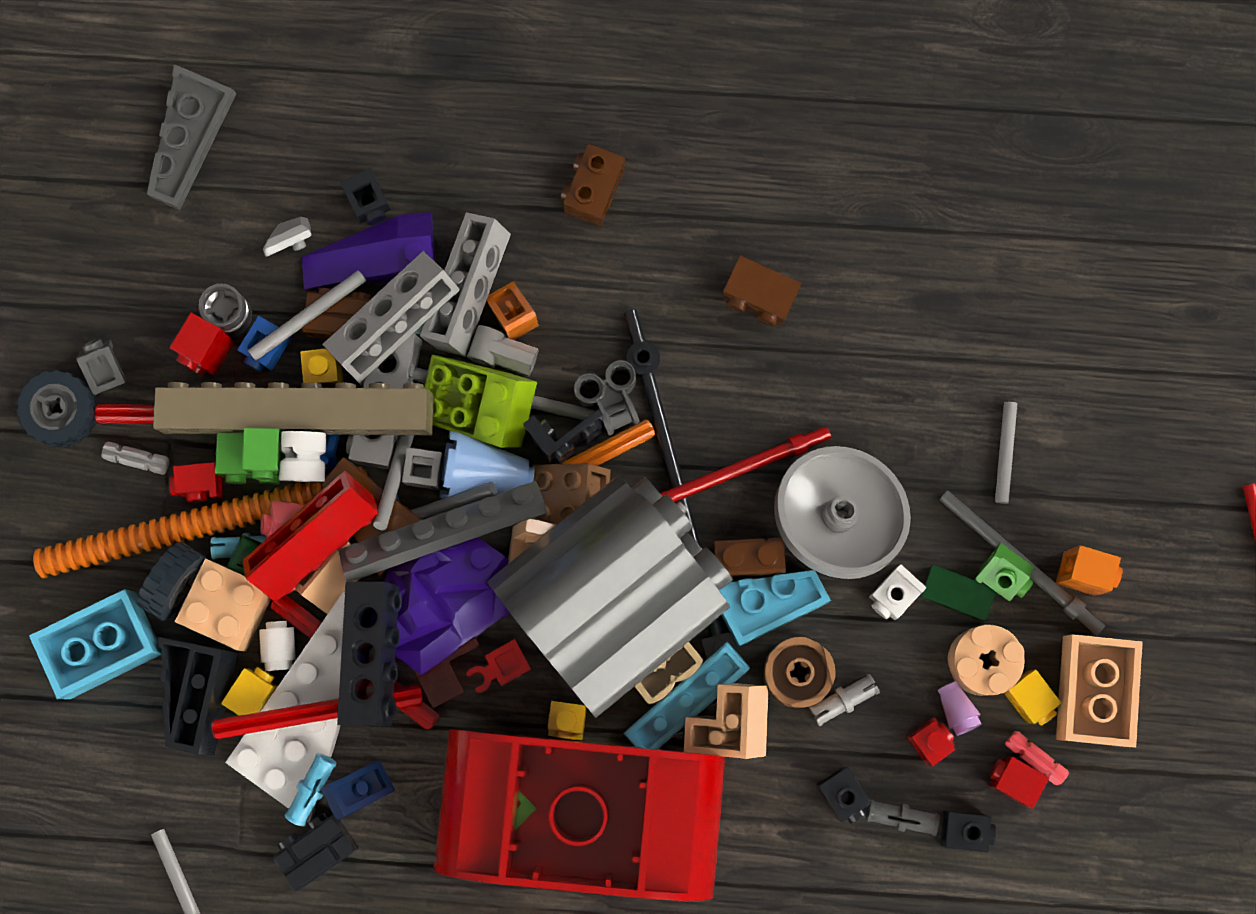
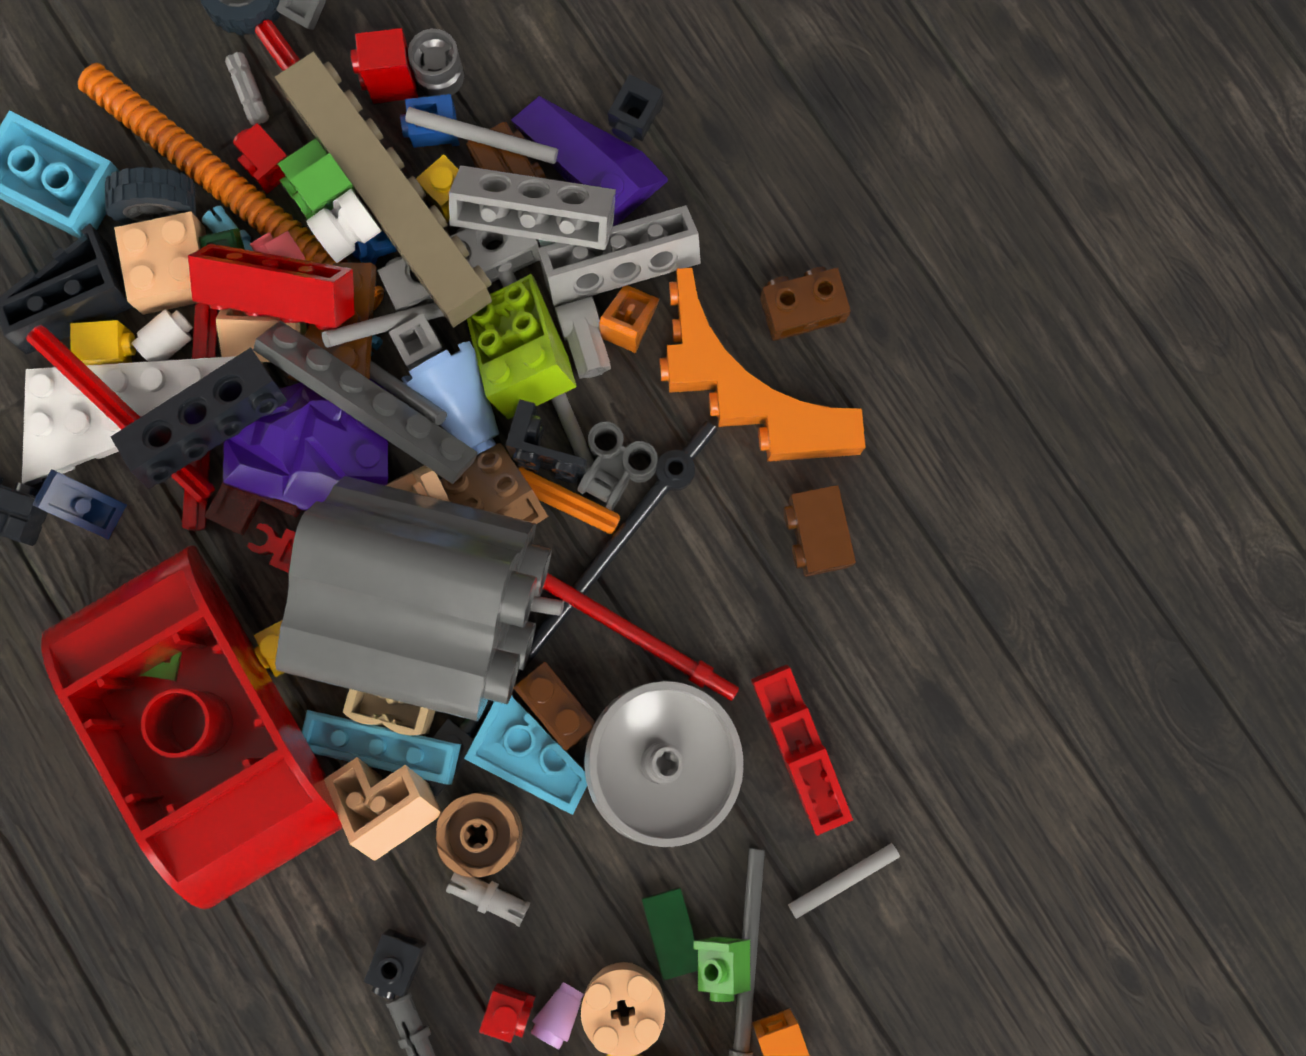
camera: 50 degrees right, 0 degrees up
light grey piece [263,217,312,256] -> none
medium azure pin [285,753,336,826] -> none
white brick [869,564,927,620] -> none
none -> orange arch [659,268,865,461]
none -> red slope [750,664,853,836]

